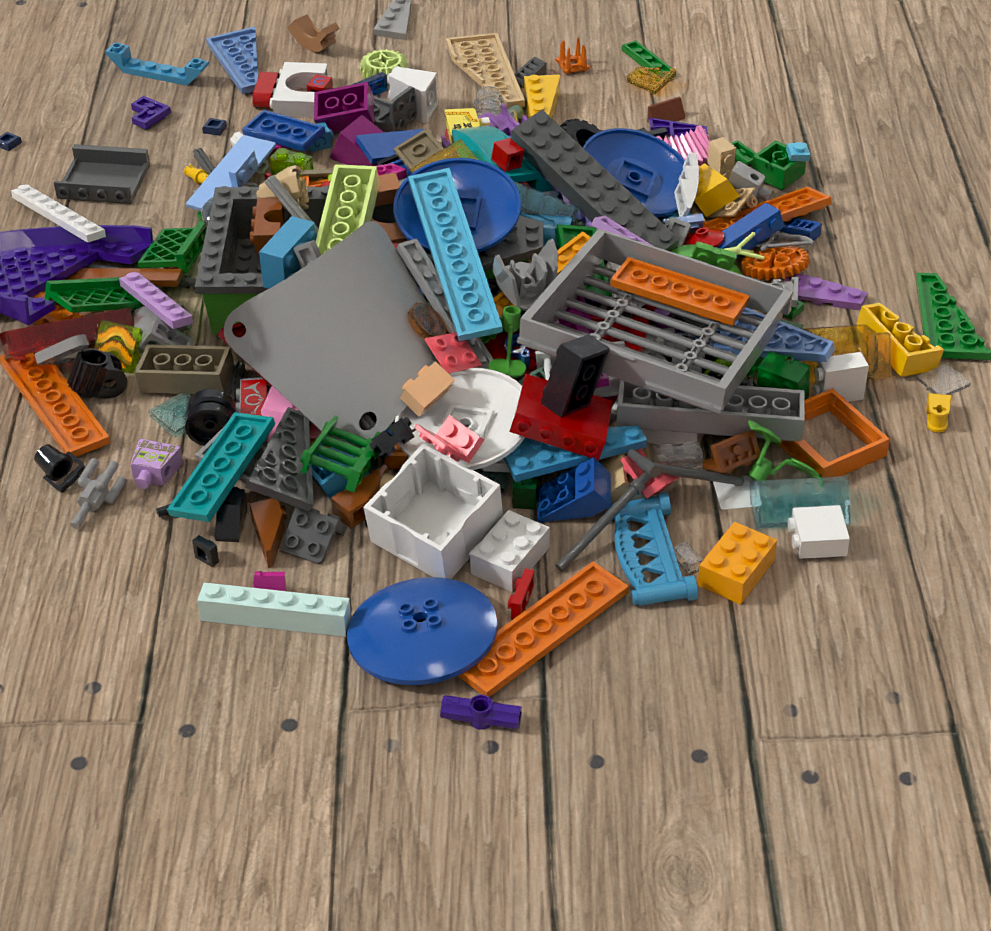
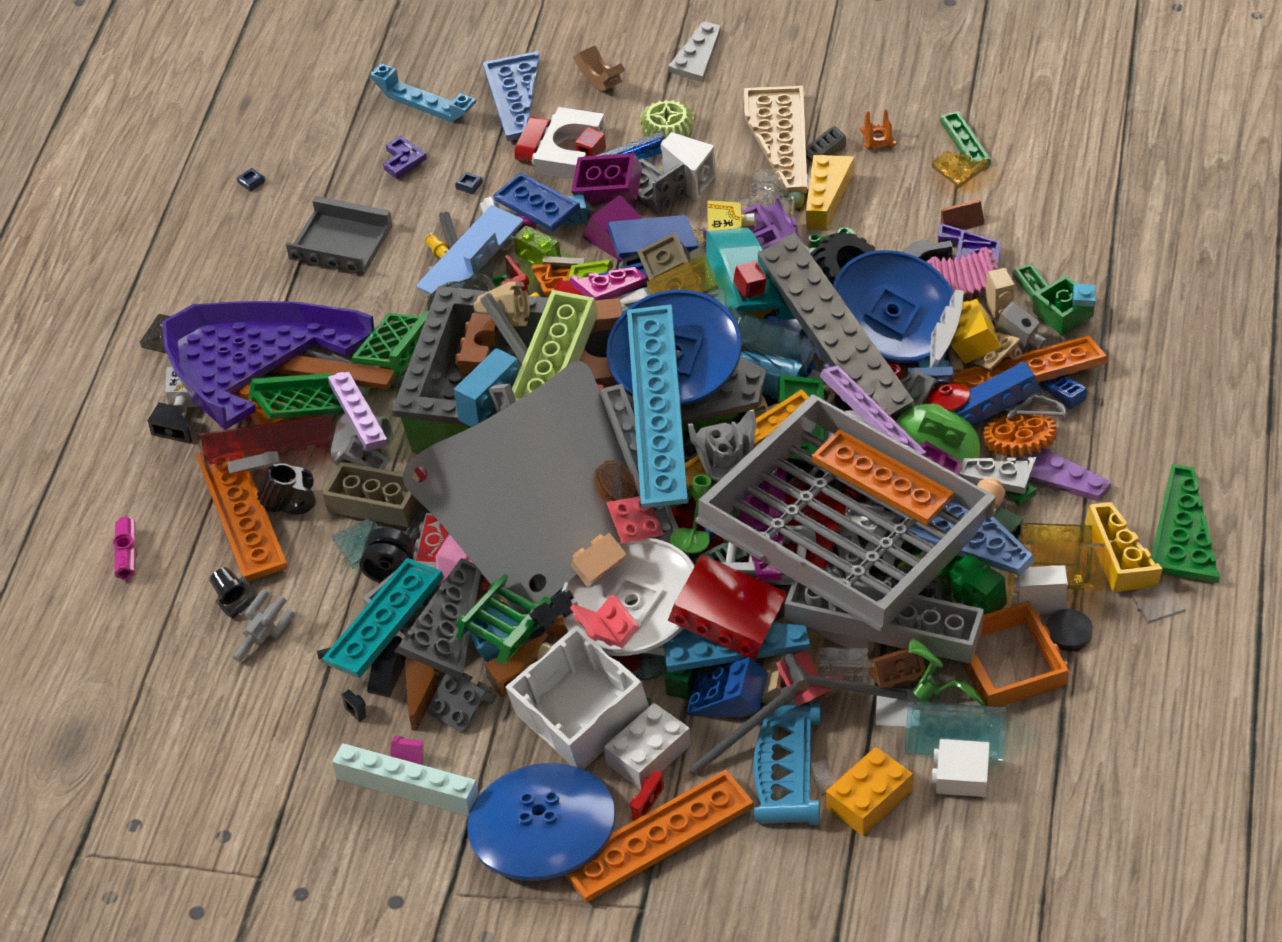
camera: 15 degrees right, 5 degrees up
white plate [11,185,106,242] -> none
slope [94,320,143,374] -> none
lavender torso [131,439,183,489] -> none
dark purple piece [440,695,522,730] -> none
black brick [541,334,610,418] -> none
yellowish green plant [725,232,765,260] -> none
yellow piece [926,393,951,433] -> none
none -> black tile [1046,609,1093,651]

